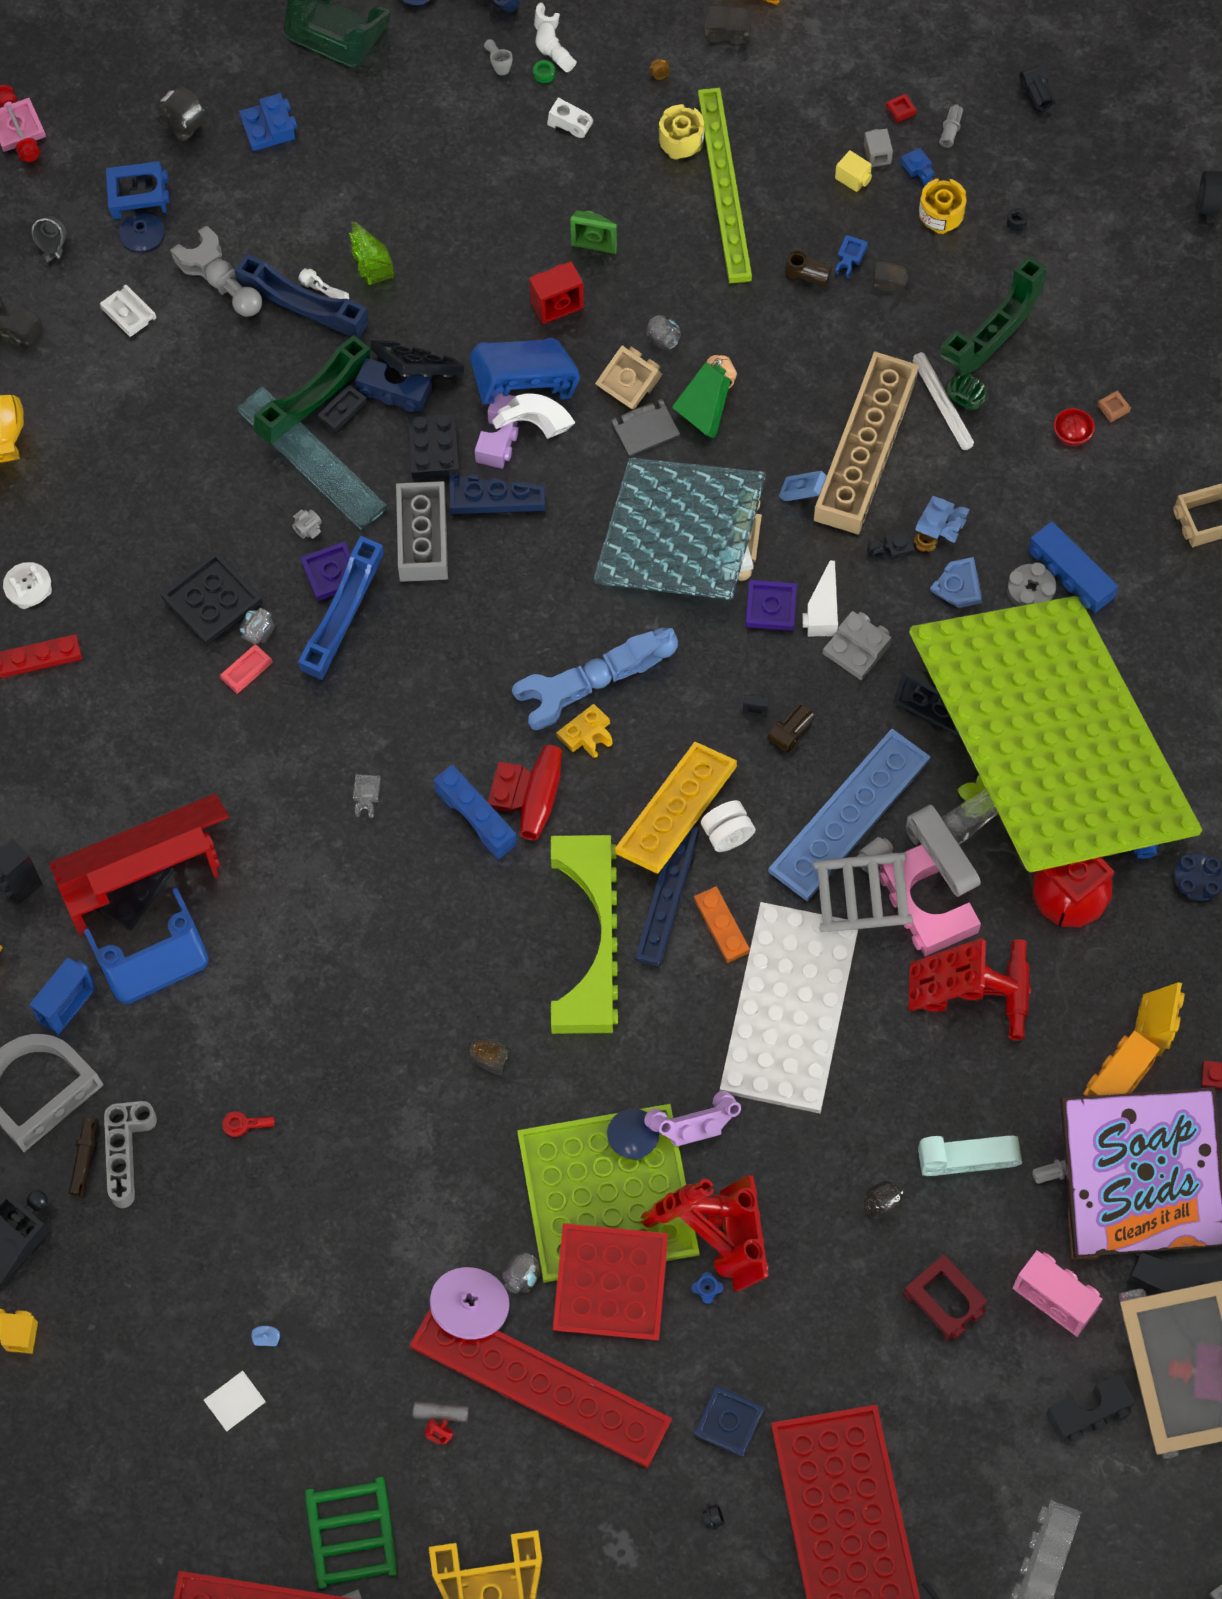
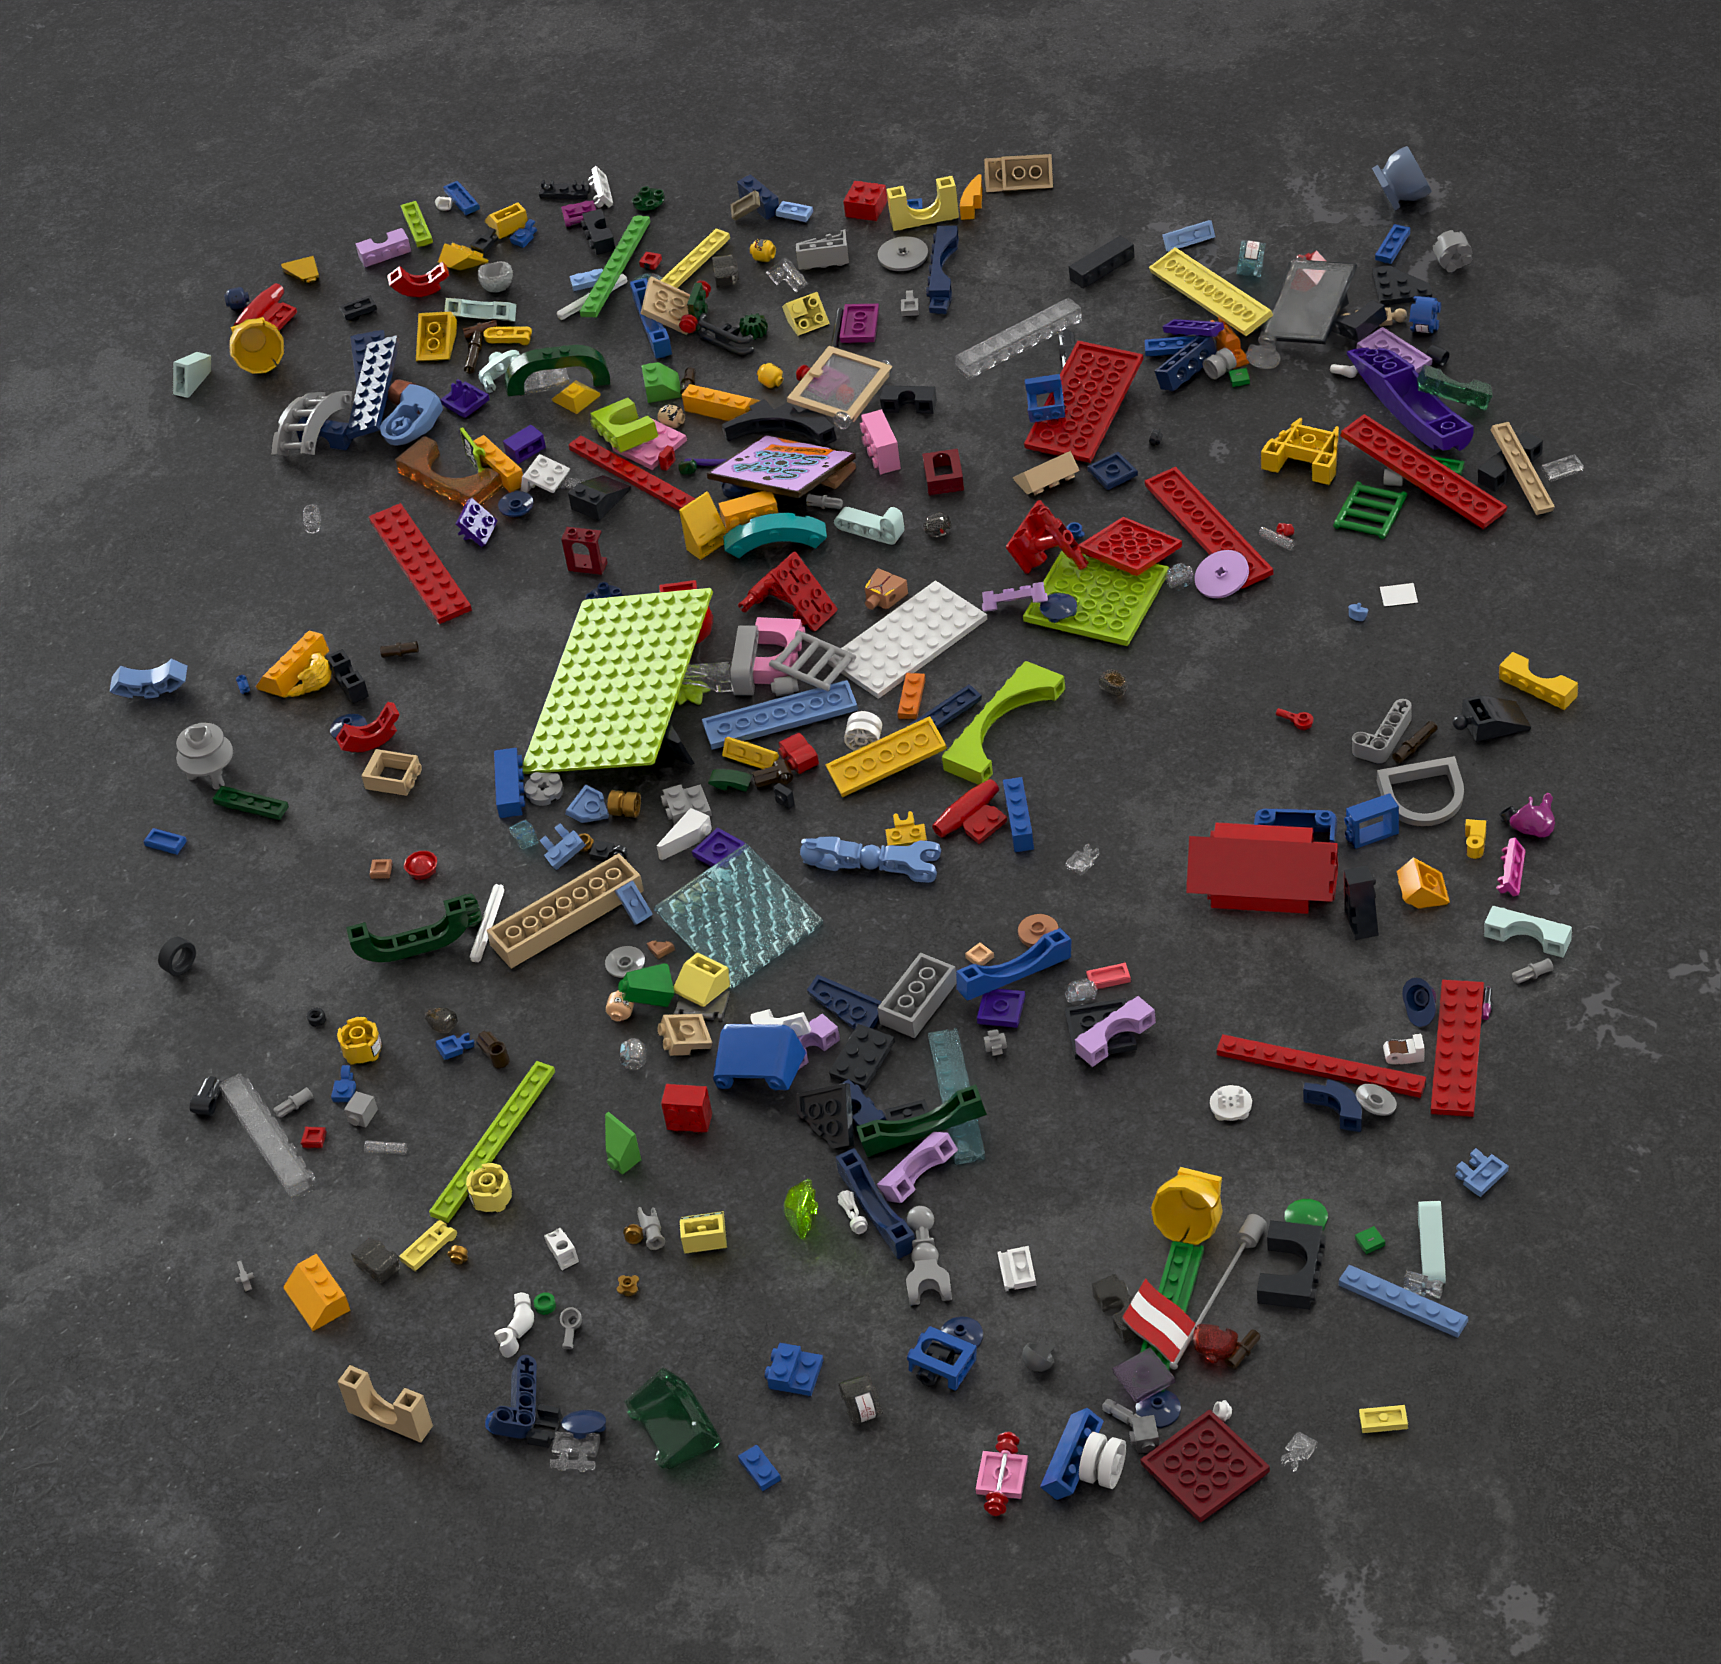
camera: 140 degrees left, 20 degrees down
light yellow brick [835,151,872,192] -> none
none -> clear brick [219,1073,315,1201]
none -> clear piece [364,1140,408,1155]
none -> light yellow plate [399,1220,457,1271]
none -> clear light blue bracket [509,820,538,850]
none -> light grey dish [605,946,645,978]
none -> pearl gold wheel [607,790,641,818]
none -> pearl gold plate [617,1275,639,1296]
none -> pearl gold plate [623,1224,644,1244]
none -> light grey piece [637,1207,665,1250]
none -> nougat tile [647,940,675,959]
none -> light yellow slope [674,953,730,1007]
none -> light yellow slope [680,1211,727,1253]
none -> dark green slope [708,769,752,792]
none -> yellow plate [722,737,779,769]
none -> teal brick [723,513,827,558]
none -> blue plate [738,1445,781,1491]
none -> red brick [778,733,819,774]
none -> nougat torso [865,568,908,610]
none -> lavender arch [877,1132,958,1203]
none -> light nougat tile [965,943,994,966]
none -> tan slope [1013,451,1079,495]
none -> nougat piece [1018,914,1058,947]
none -> blue panel [1025,374,1065,423]
none -> lavender arch [1075,996,1156,1067]

